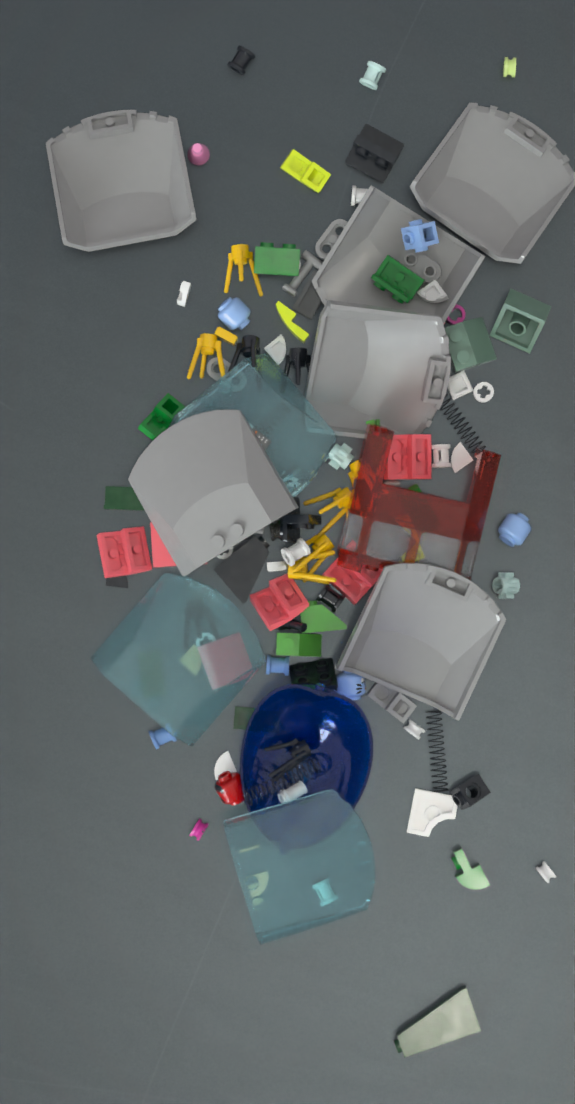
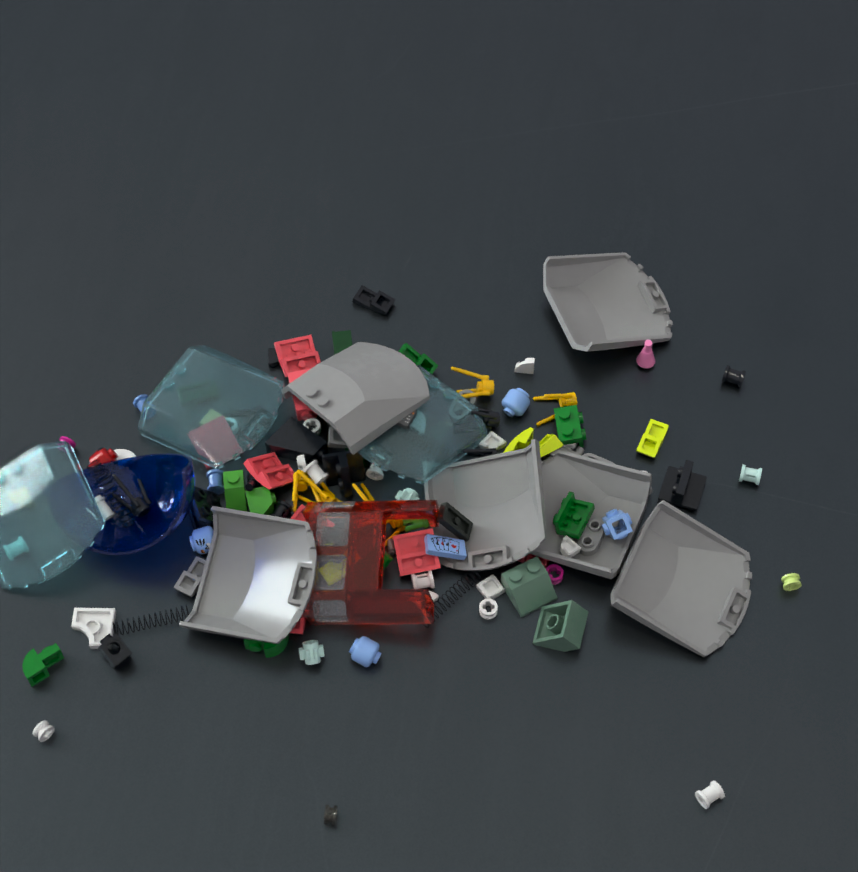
camera: 80 degrees right, 30 degrees down
yellow tile [214,326,238,346] -> none
white bush [403,719,425,740] -> none
none -> black slope [352,285,395,315]
none -> light blue tile [424,534,467,560]
none -> pearl dark grey plate [437,502,473,541]
none -> neon yellow slope [539,434,563,457]

